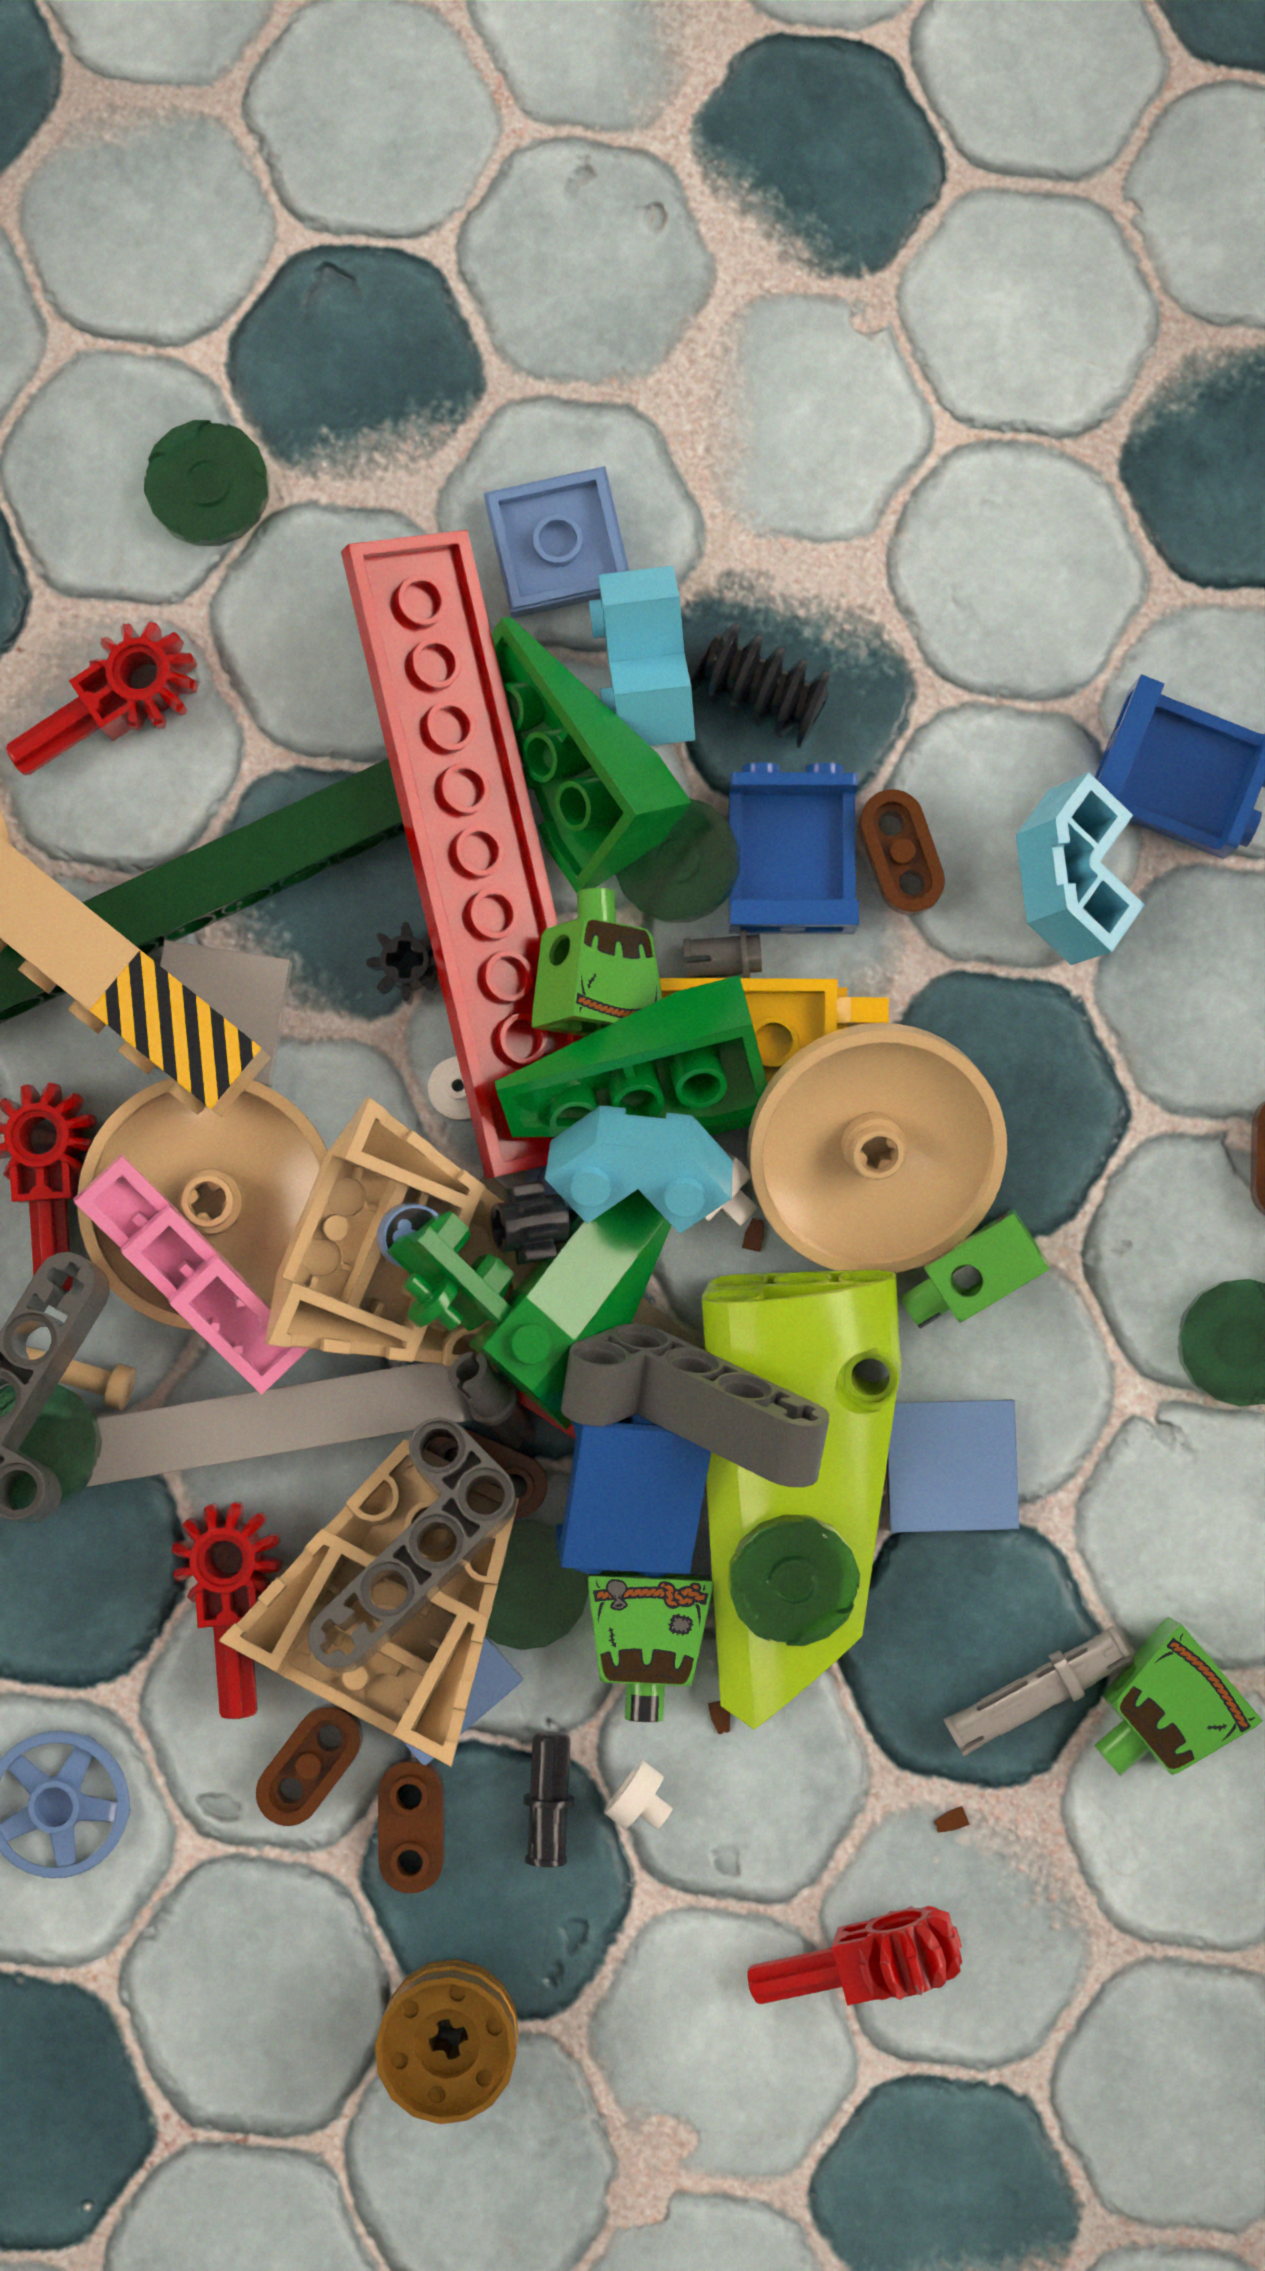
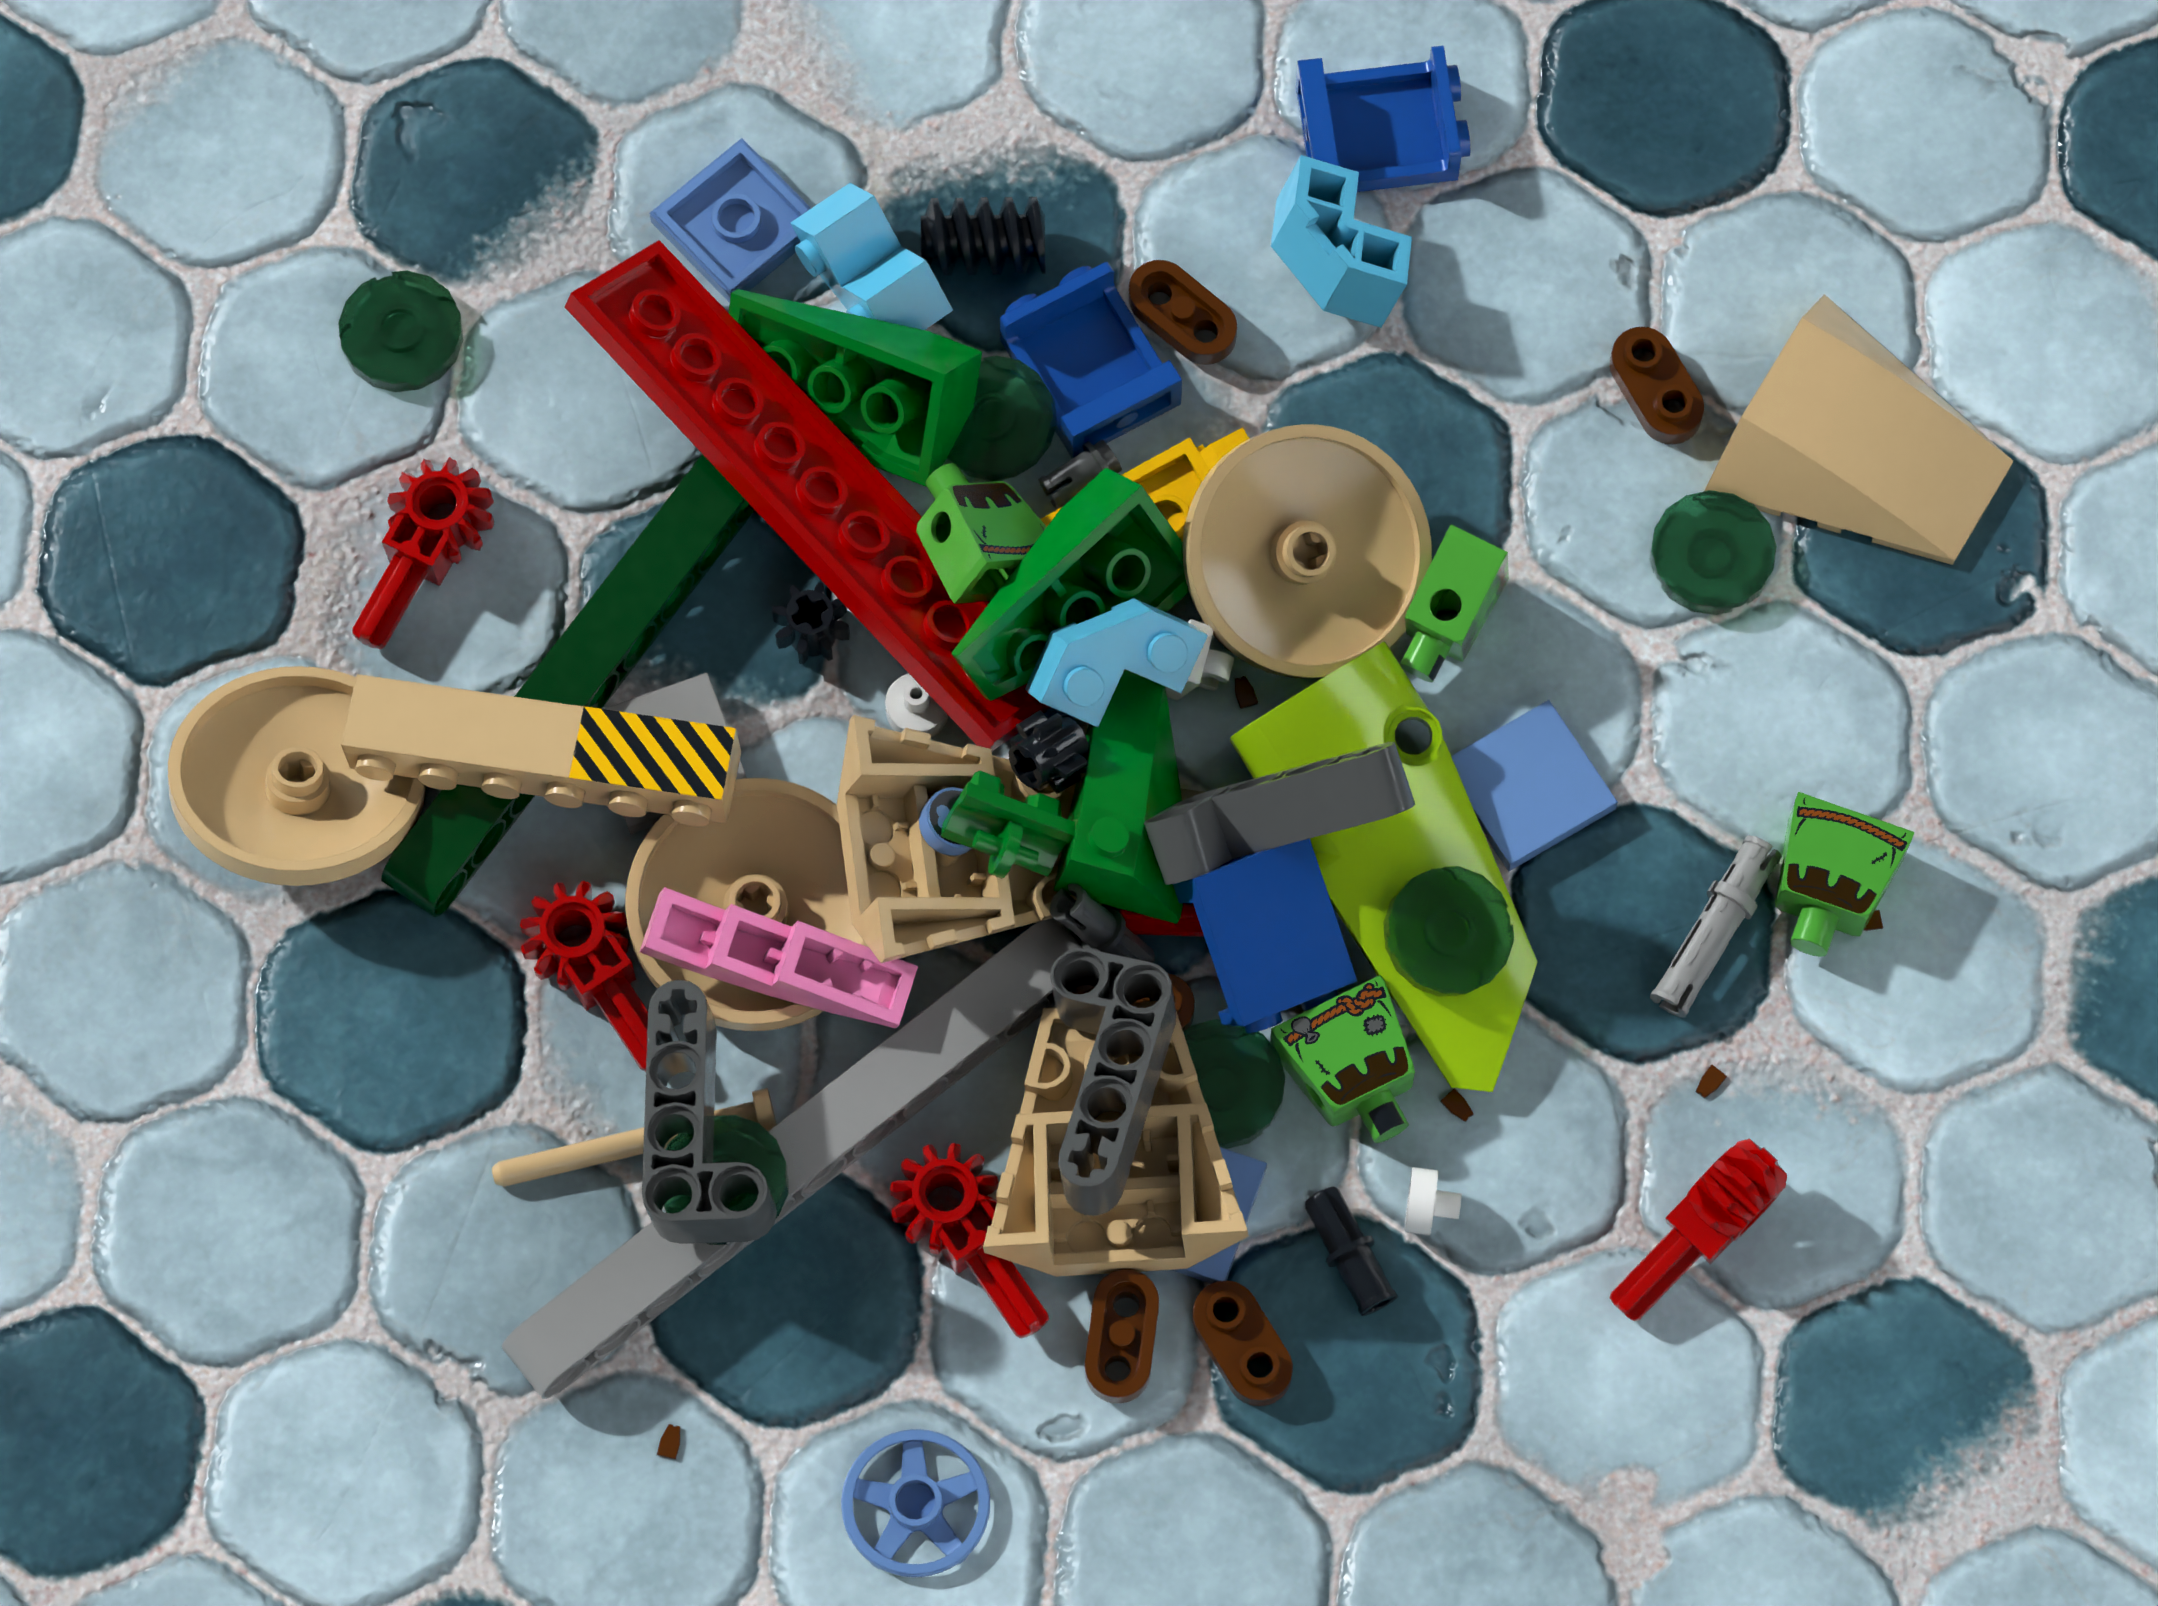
camera: 30 degrees left, 15 degrees down
pearl gold wheel [375,1958,519,2124] -> none

